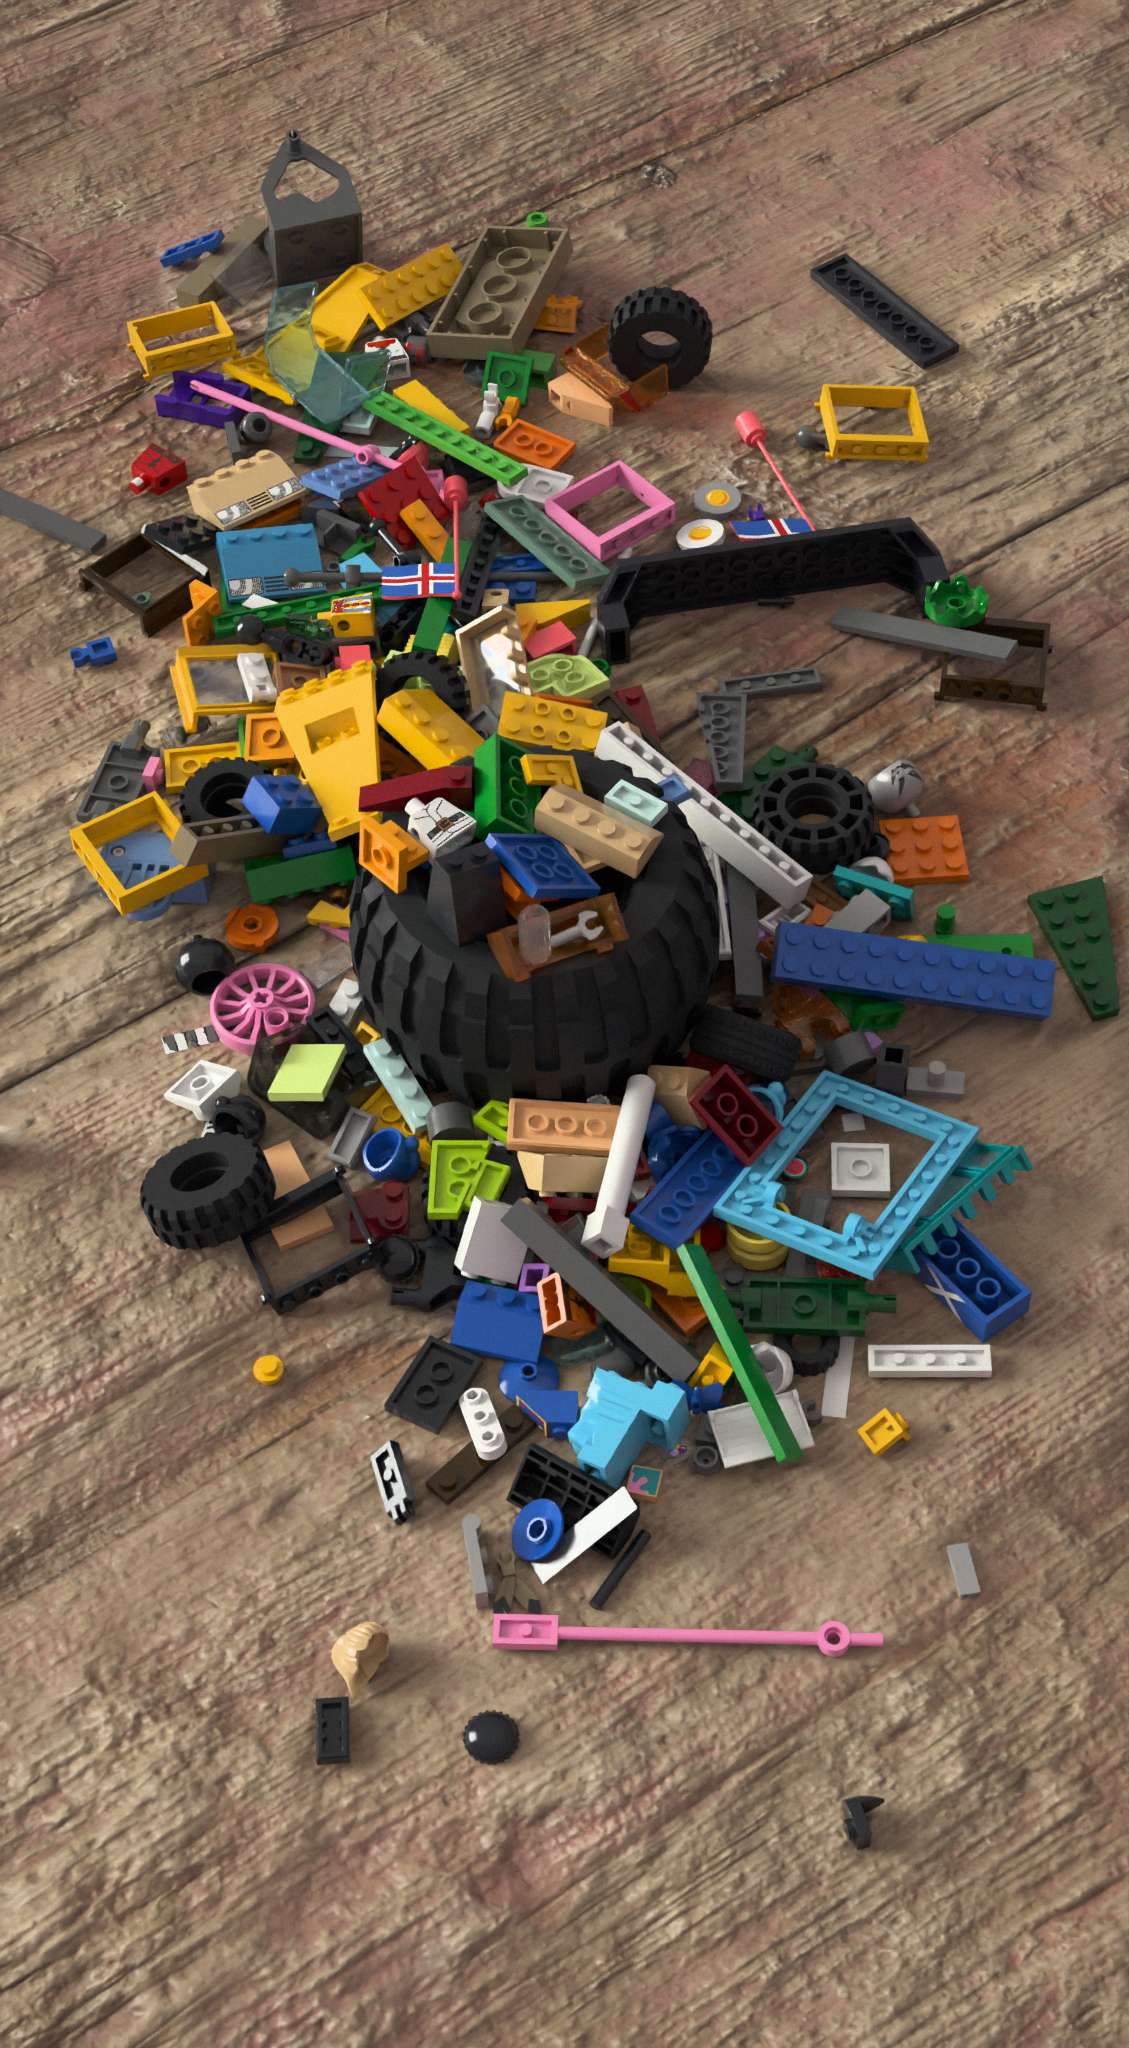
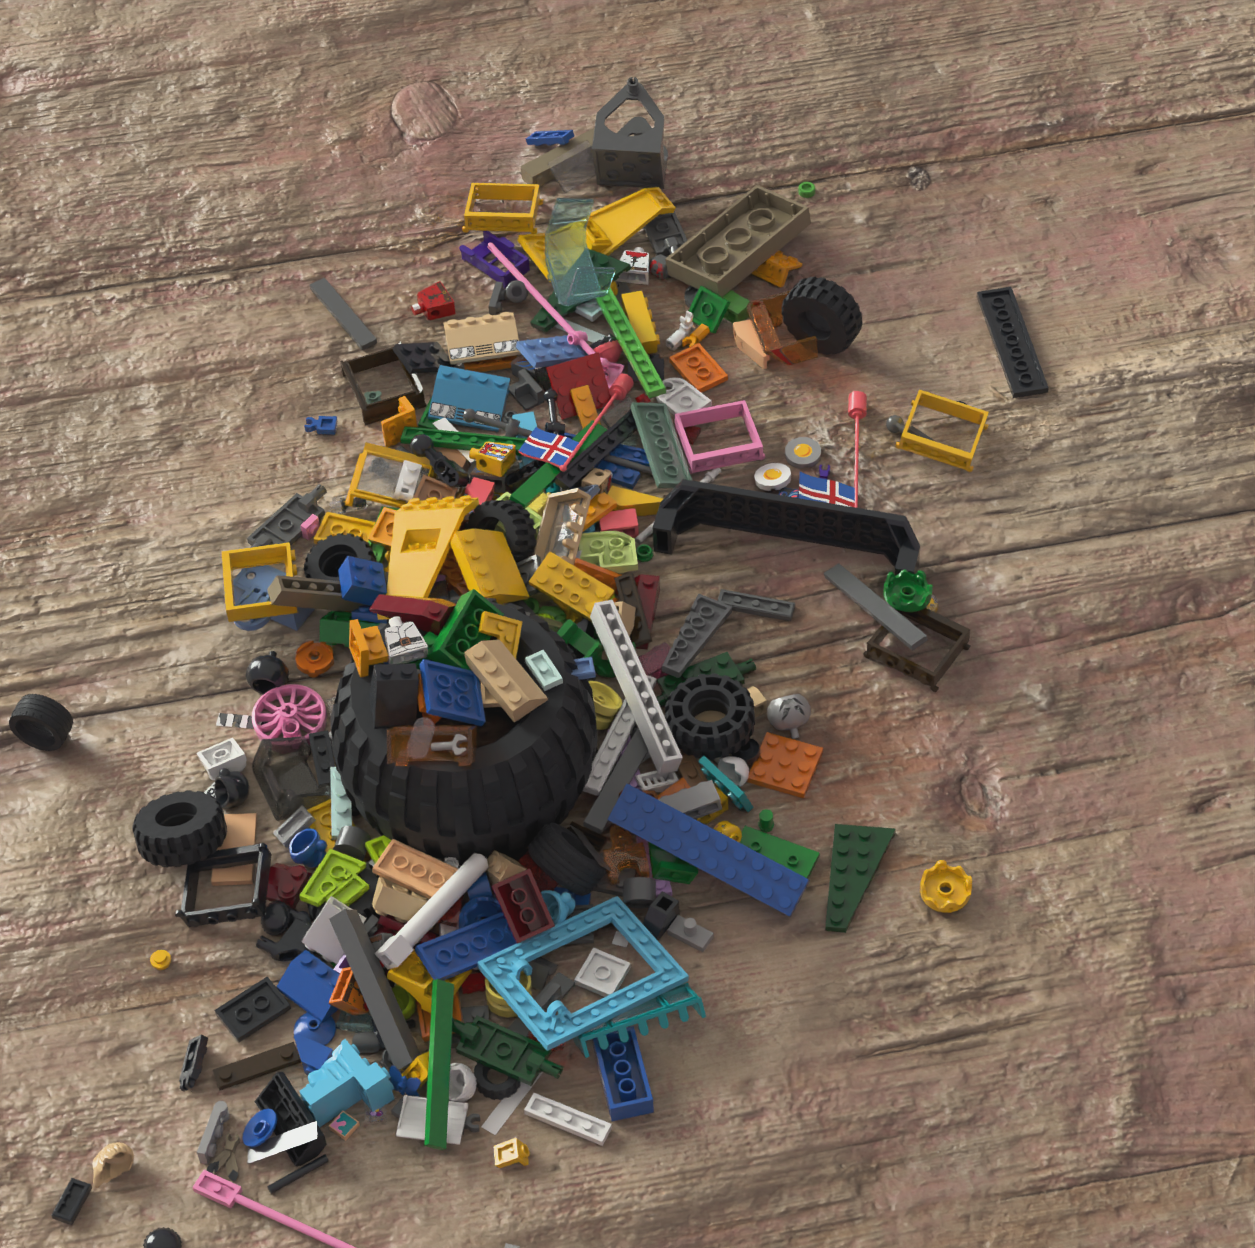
camera: 25 degrees right, 0 degrees up
yellowish green tile [268,1044,347,1101] -> none
clear green plate [285,613,330,641] -> none
green bar [338,535,376,564] -> none
yellow plate [356,243,463,331] -> none
white plate [459,1388,507,1460] -> none
dark grey plate [690,1446,721,1476] -> none
black piece [757,594,795,608] -> none
tile [780,1155,809,1185] -> none

